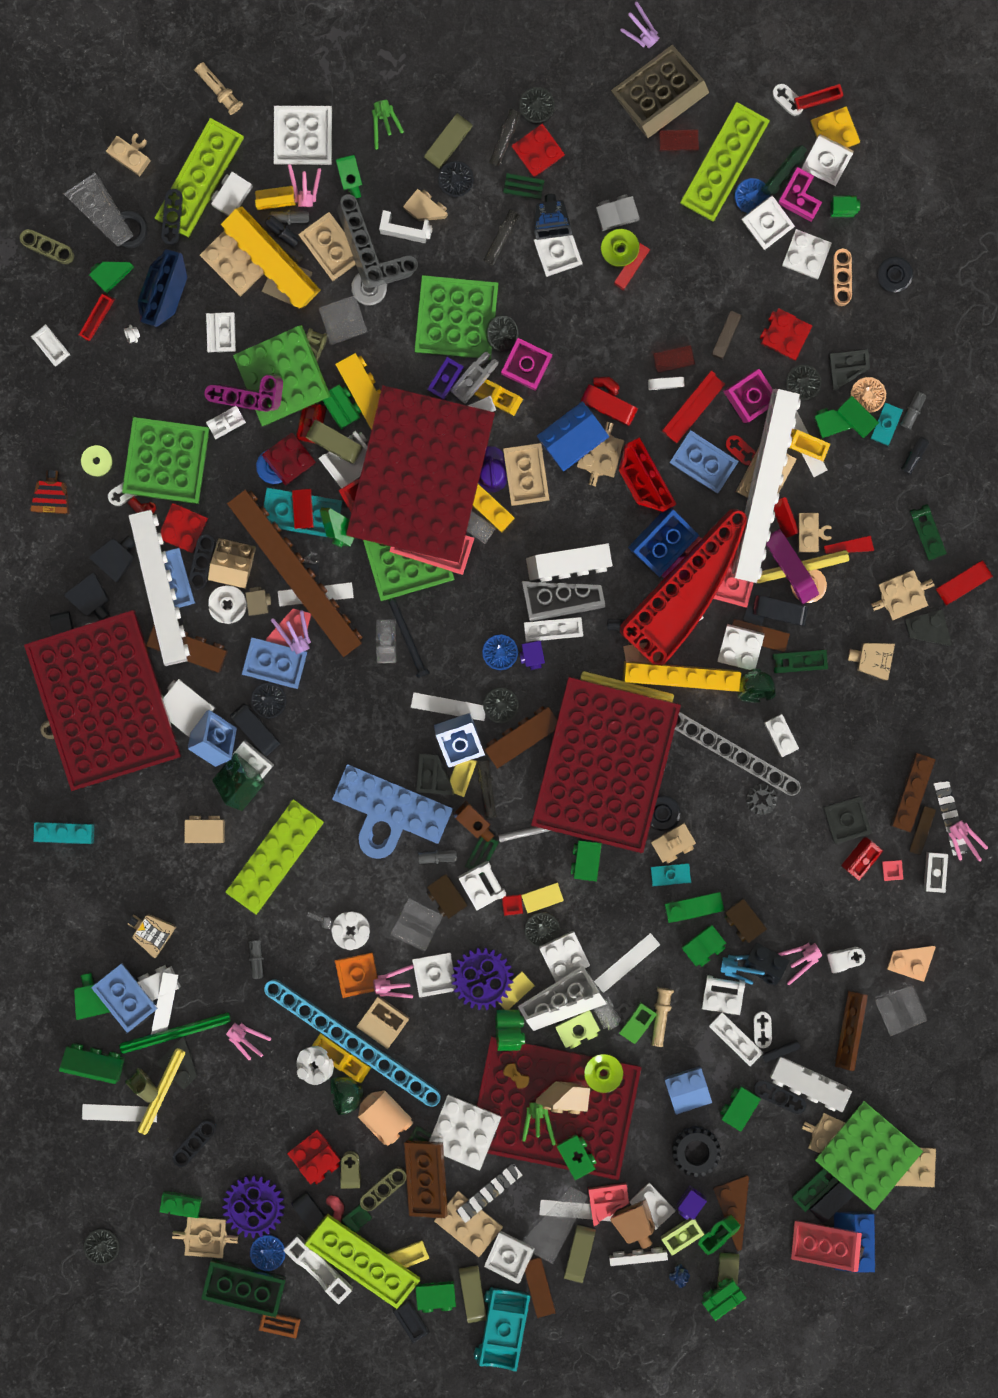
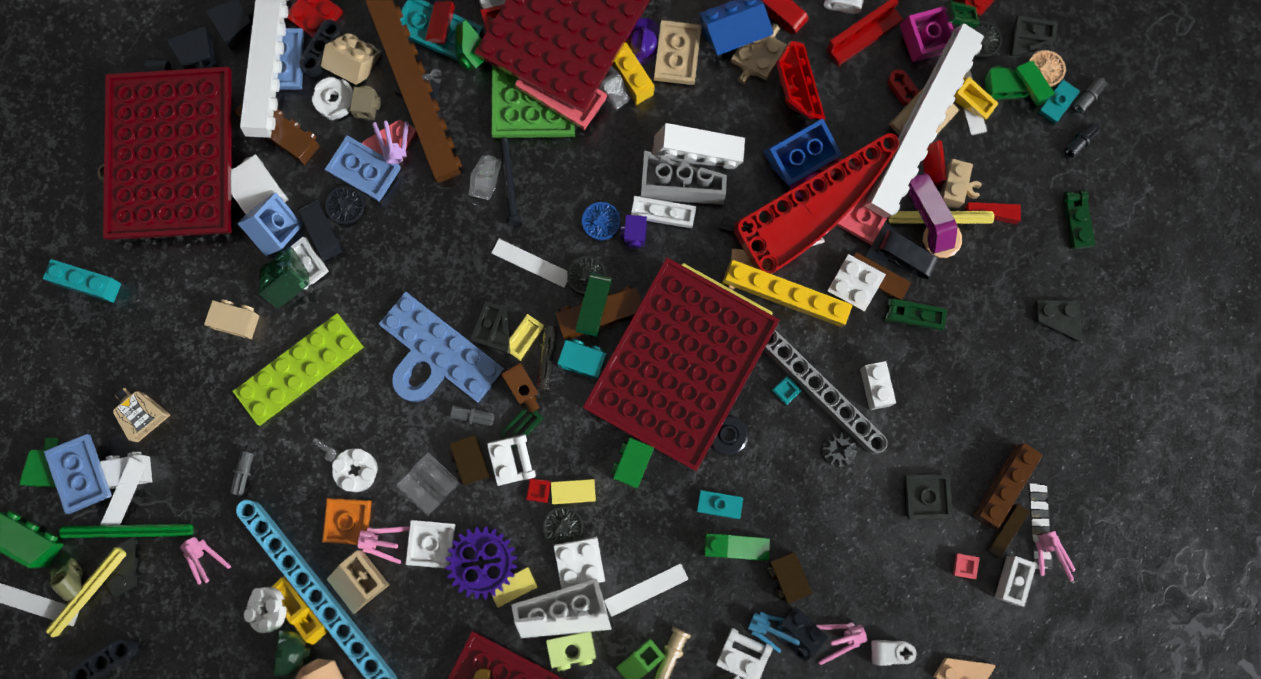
camera: 15 degrees right, 10 degrees down
white sticker [278,583,354,606] -> none
medium blue slope [434,713,485,767] -> none
green brick [495,1010,525,1051] -> none
light grey bar [498,827,550,842] -> none
clear slope [594,997,621,1030] -> none
tan brick [651,823,696,863] -> none
medium blue plate [670,430,739,494] -> none
green brick [682,924,726,967] -> none
clear green cylinder [737,669,776,703] -> none
red slope [841,837,883,881] -> none
tan torso [848,643,895,680] -> none
tan plate [871,570,934,620] -> none
red beam [936,560,993,605] -> none
none -> teal brick [558,339,607,380]
none -> dark green beam [576,272,612,337]
none -> teal tile [771,375,802,406]
none -> dark green tile [944,1,980,28]

